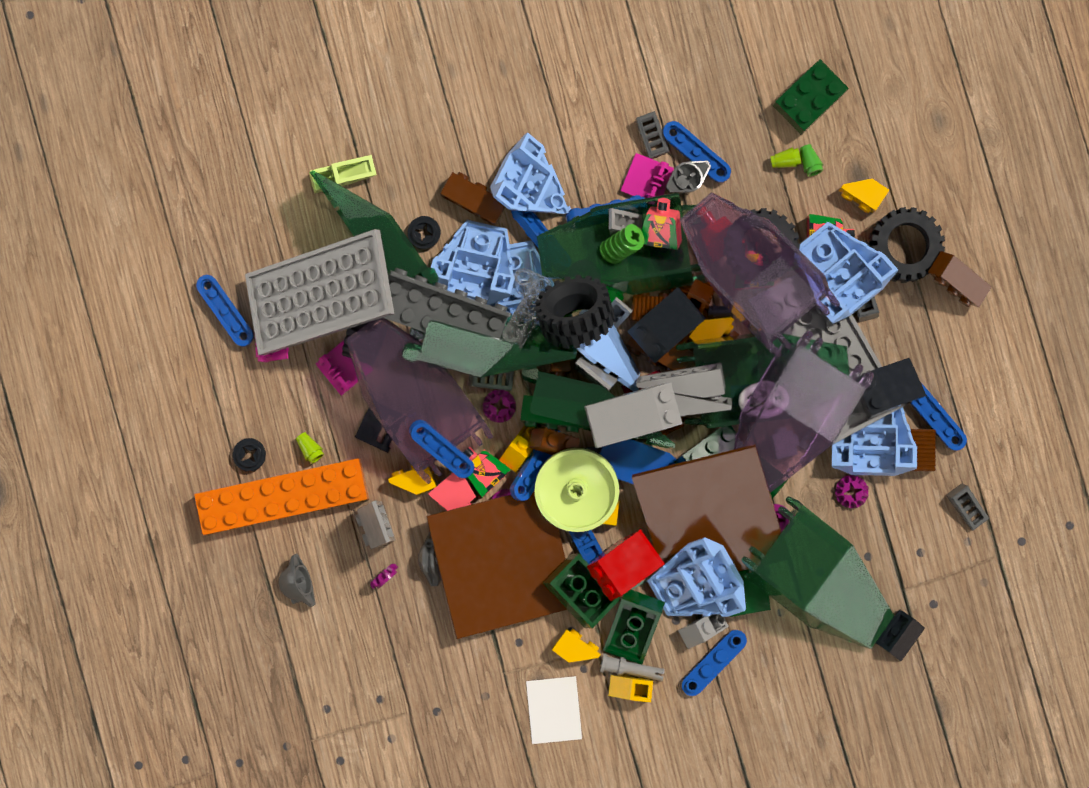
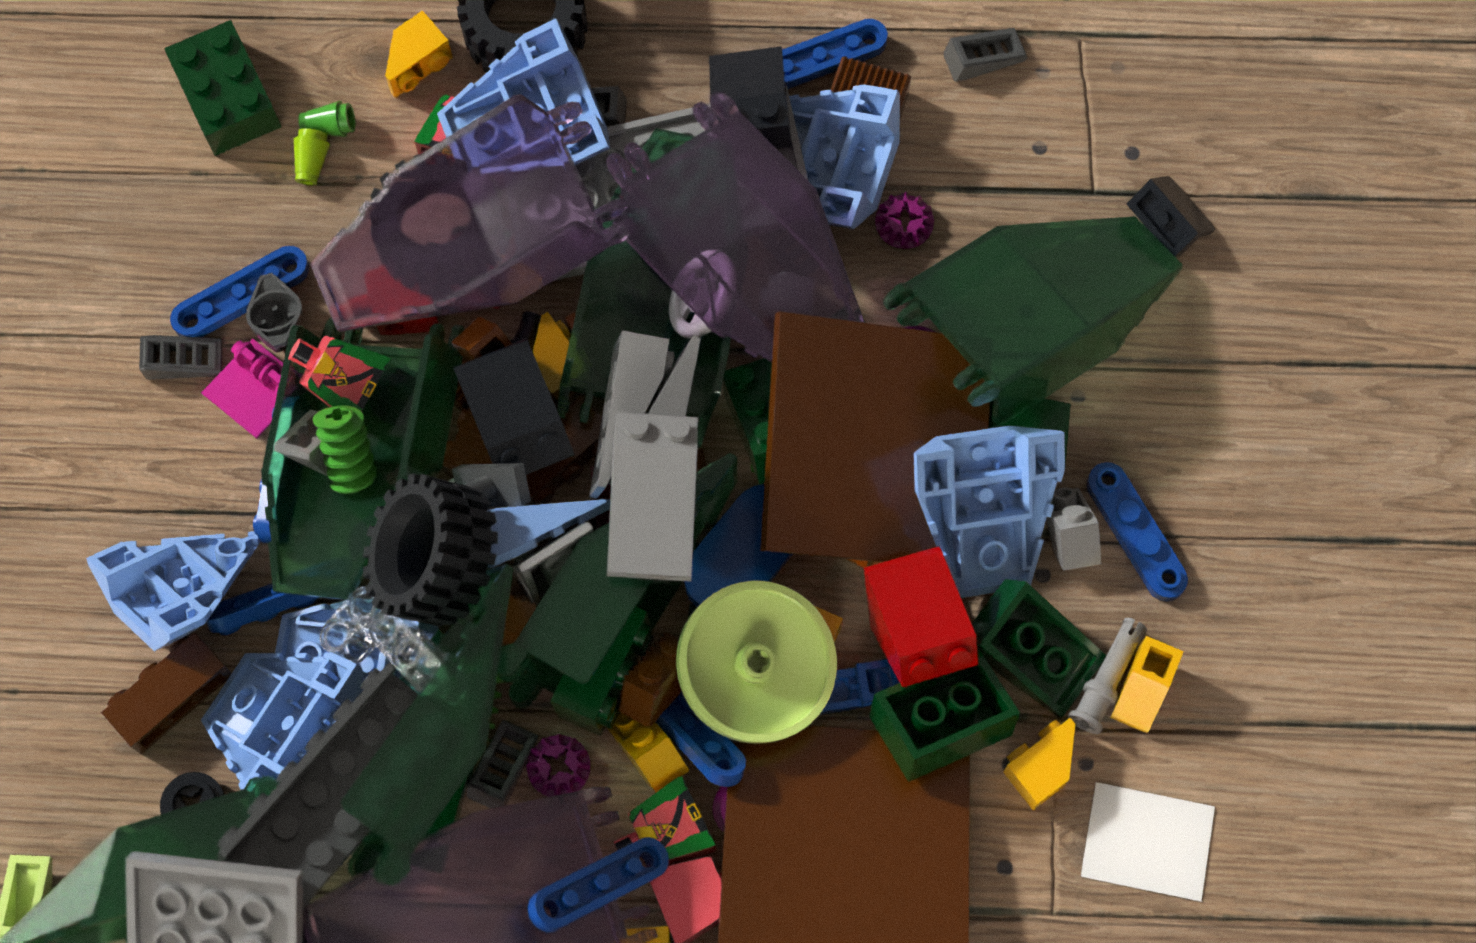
camera: 70 degrees left, 15 degrees down
none -> dark grey tile [452,463,531,506]

